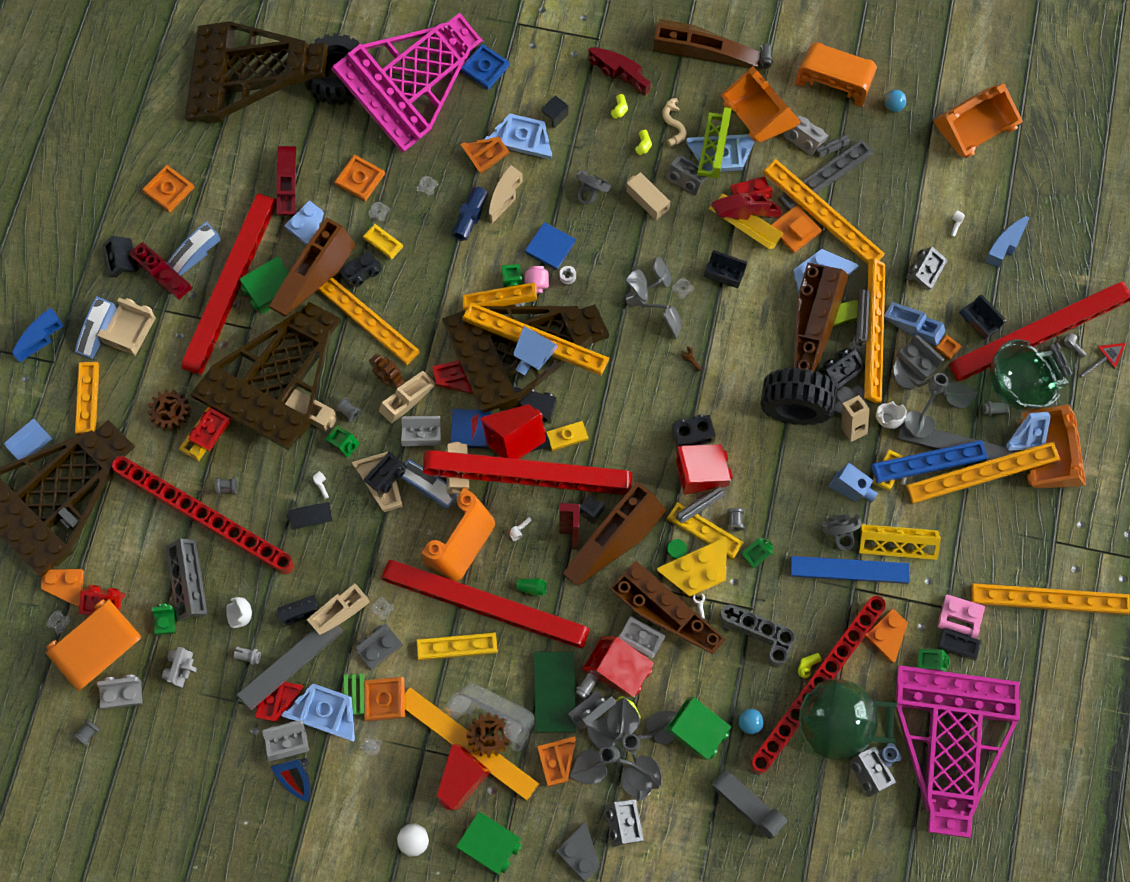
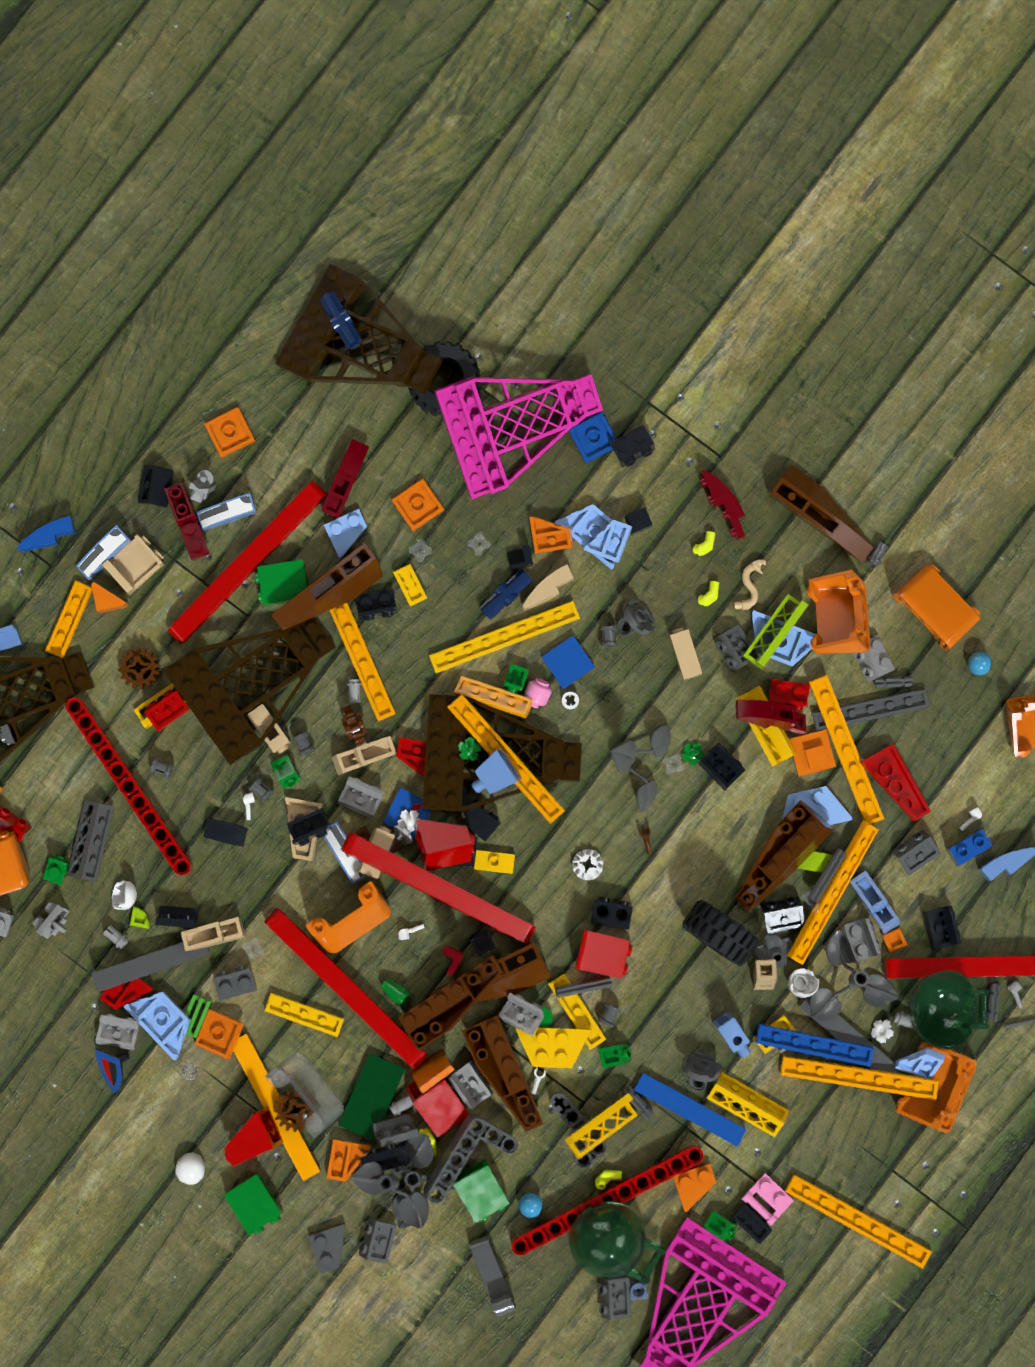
camera: 30 degrees right, 15 degrees up
none -> orange slope [91,582,128,613]
none -> lime tile [130,906,150,929]
none -> light grey hips [189,470,216,503]
none -> dark grey bush [249,777,275,803]
none -> dark blue piece [320,291,362,349]
none -> light grey pin [346,679,362,703]
none -> black bracket [360,1144,408,1171]
none -> white plant [393,825,413,846]
none -> white plant [398,810,419,833]
none -> reddish brown wedge [398,955,504,1051]
none -> orange tile [411,1050,454,1093]
none -> dark grey beam [423,1114,518,1204]
none -> yellow tile [429,601,580,674]
none -> green plant [458,737,481,761]
none -> light grey bracket [498,993,544,1036]
none -> black panel [507,545,533,571]
none -> yellow fence [565,1093,638,1159]
none -> white gear [572,849,603,880]
none -> light blue wing [584,520,632,563]
none -> dark grey bush [600,626,618,647]
none -> black bracket [610,425,655,467]
none -> dark grey axle [622,1085,654,1119]
none -> green plant [681,743,705,766]
none -> red wing [859,744,931,822]
none -> white plant [871,1020,894,1043]
none -> blue brick [946,829,993,866]

